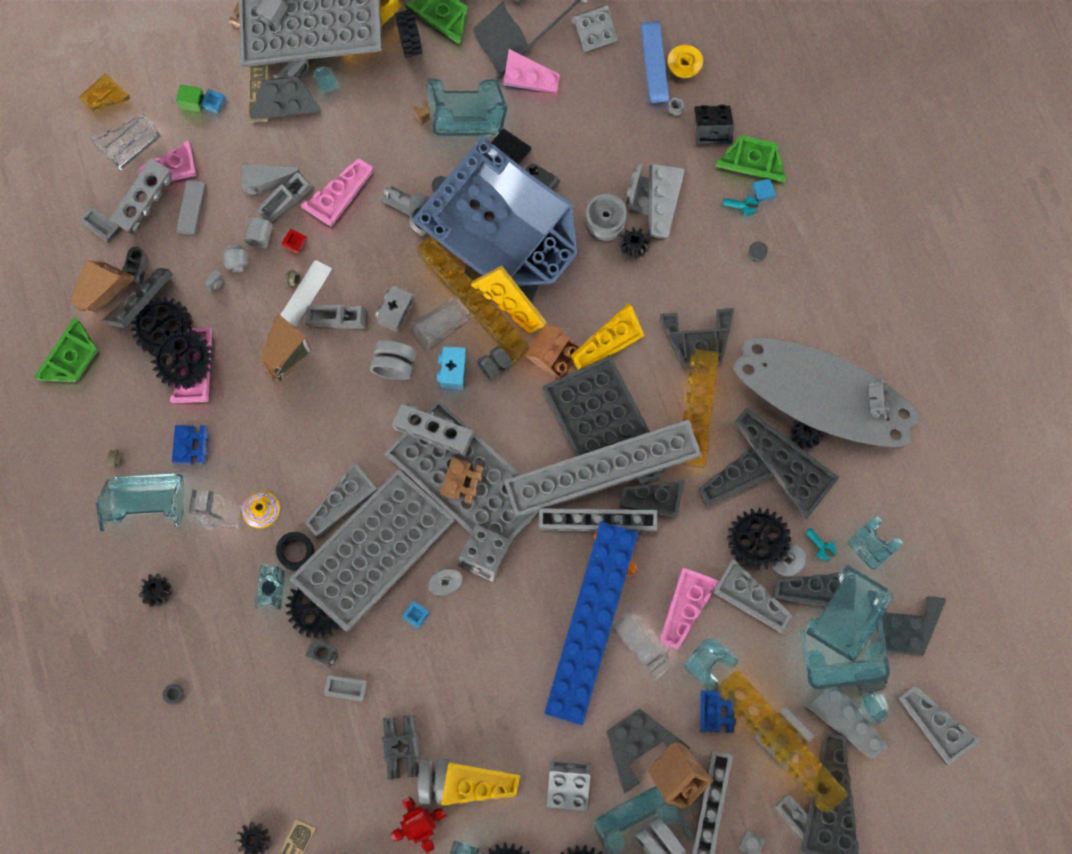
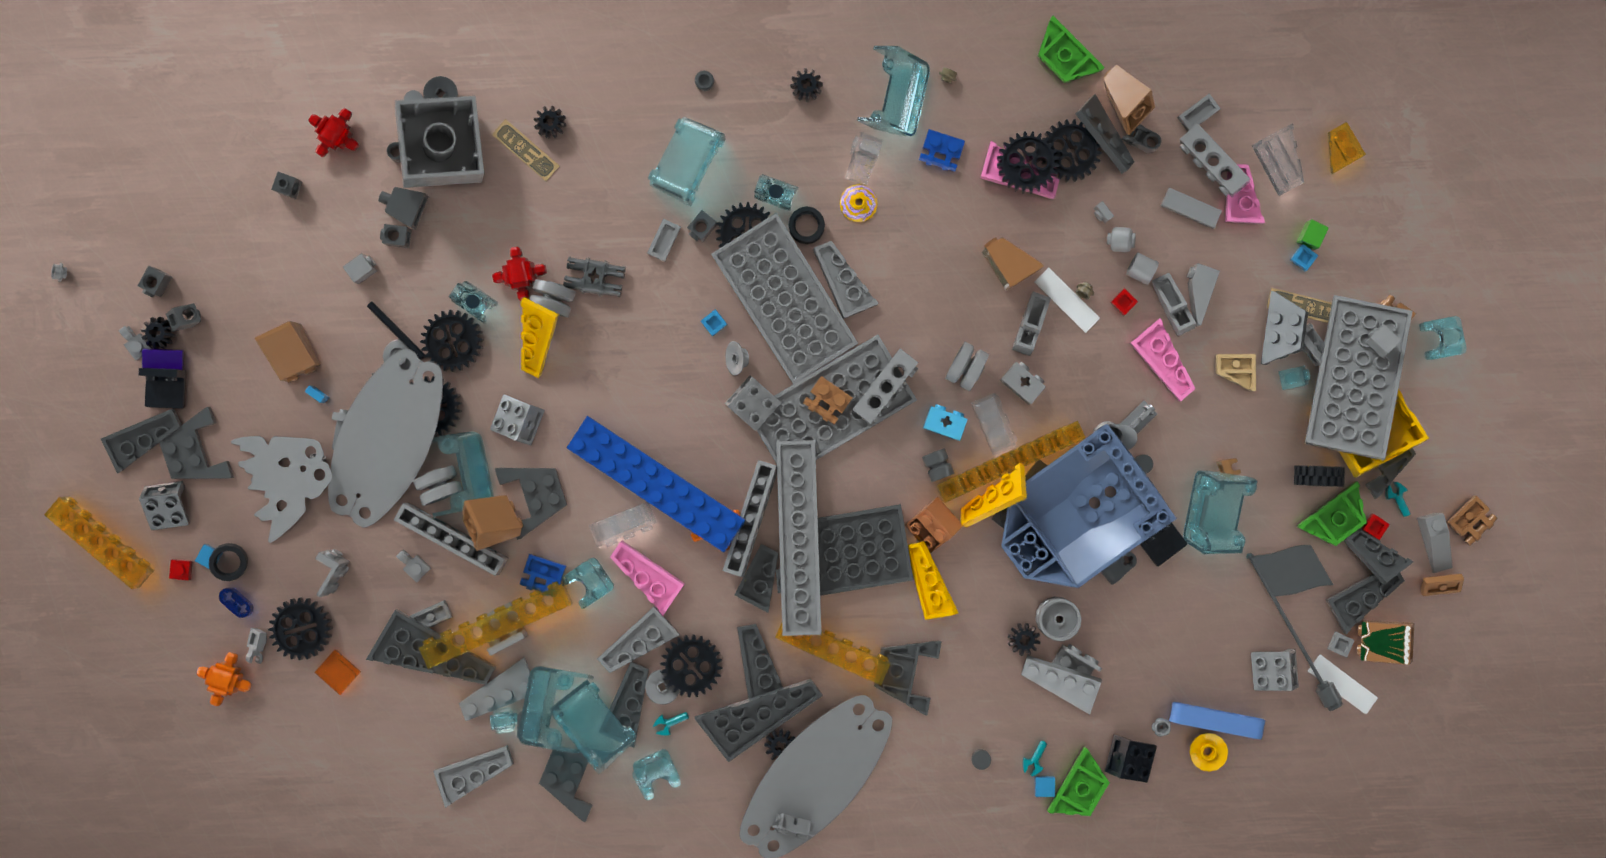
camera: 105 degrees right, 15 degrees up
bright pink wing [503,49,560,94] -> none
none -> clear light blue windscreen [648,117,726,207]
none -> tan wing [1215,354,1256,391]

